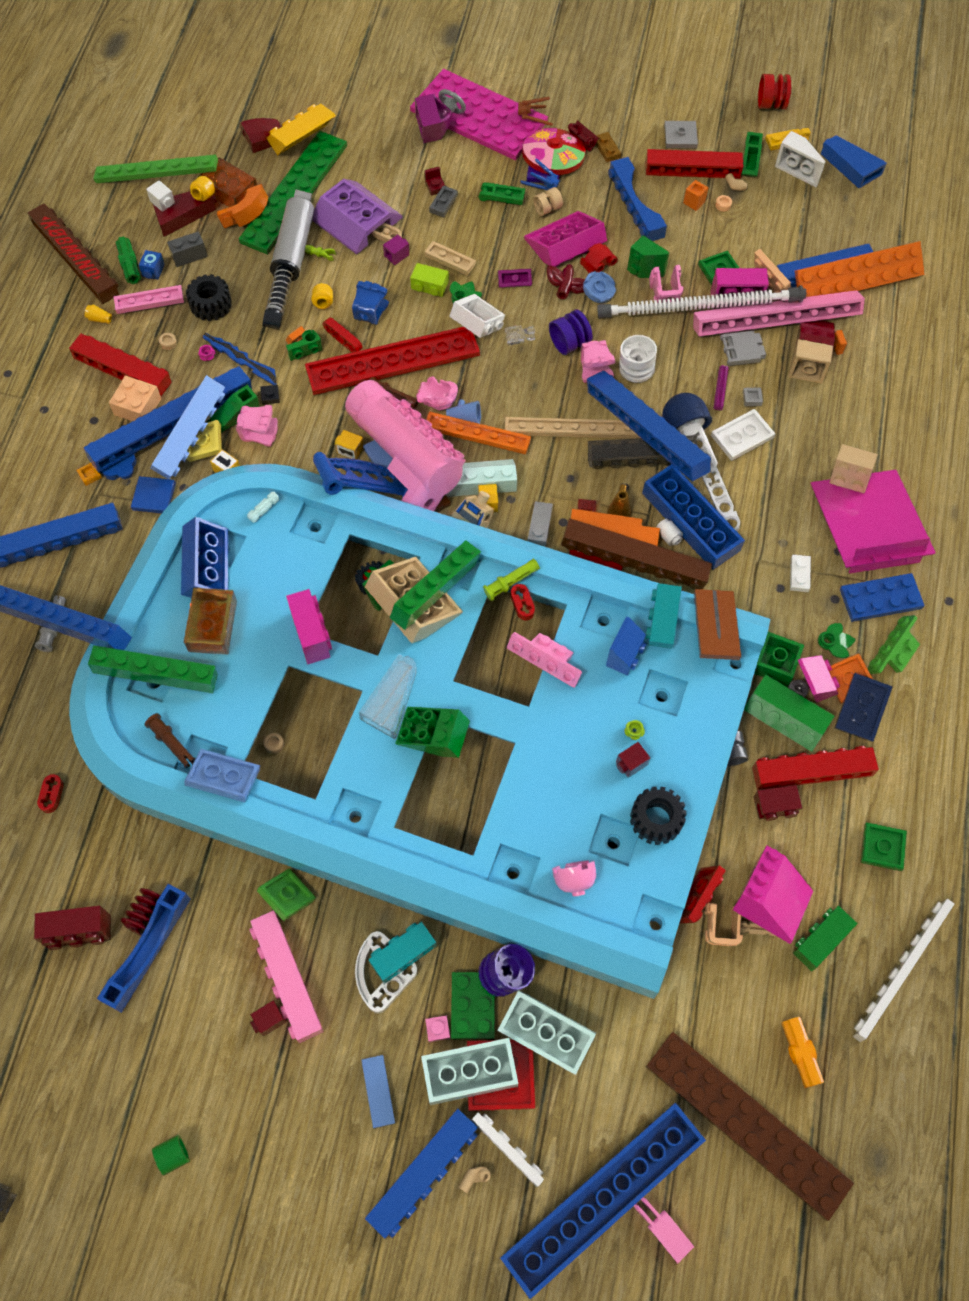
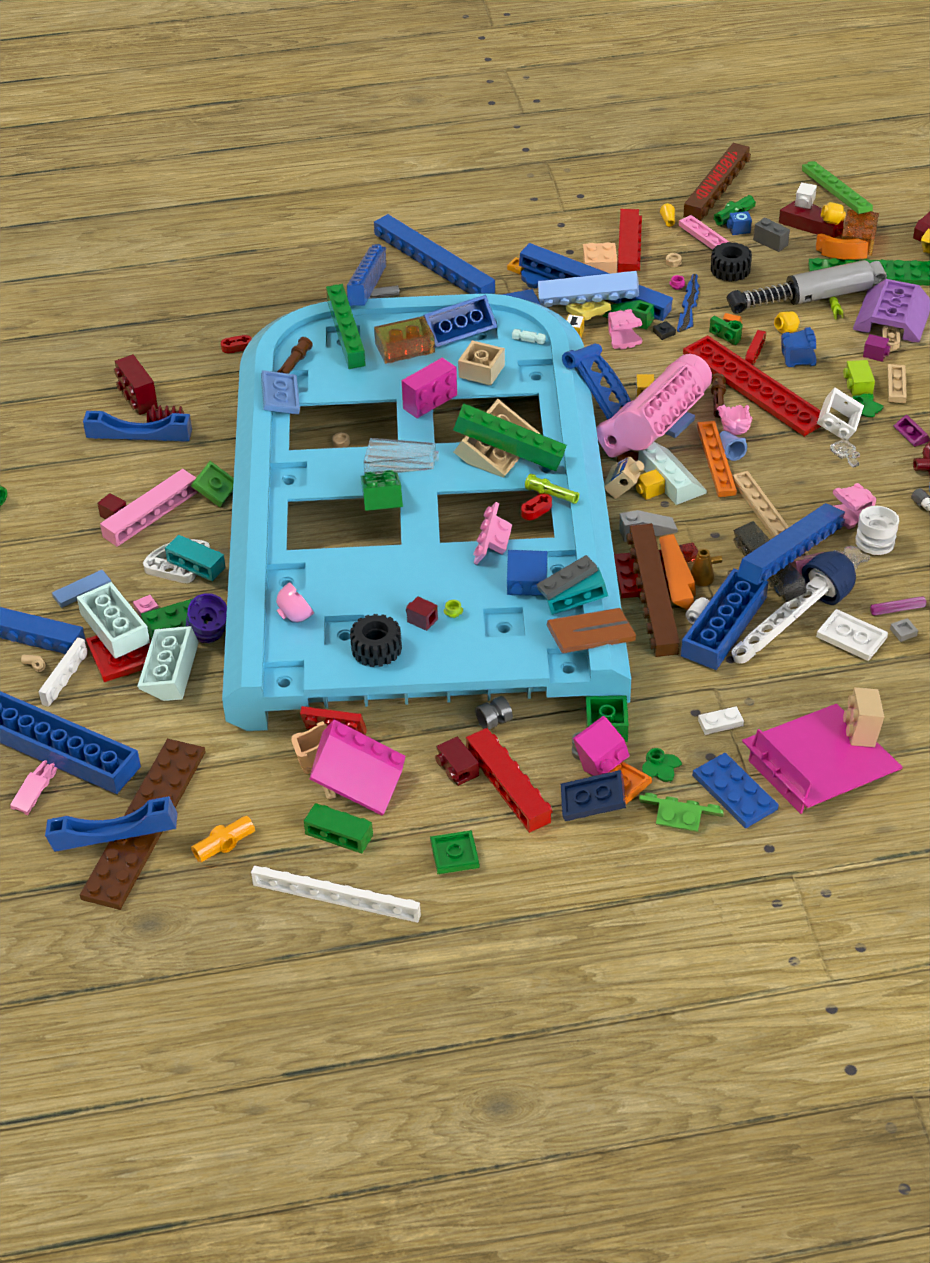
camera: 70 degrees right, 20 degrees down
dark purple wheel [549,309,593,355] -> none
green slope [744,674,835,752] -> none
none -> blue arch [45,796,177,852]
none -> tan brick [458,340,505,385]
none -> dark grey plate [536,555,598,600]
none -> clear plate [833,546,870,569]

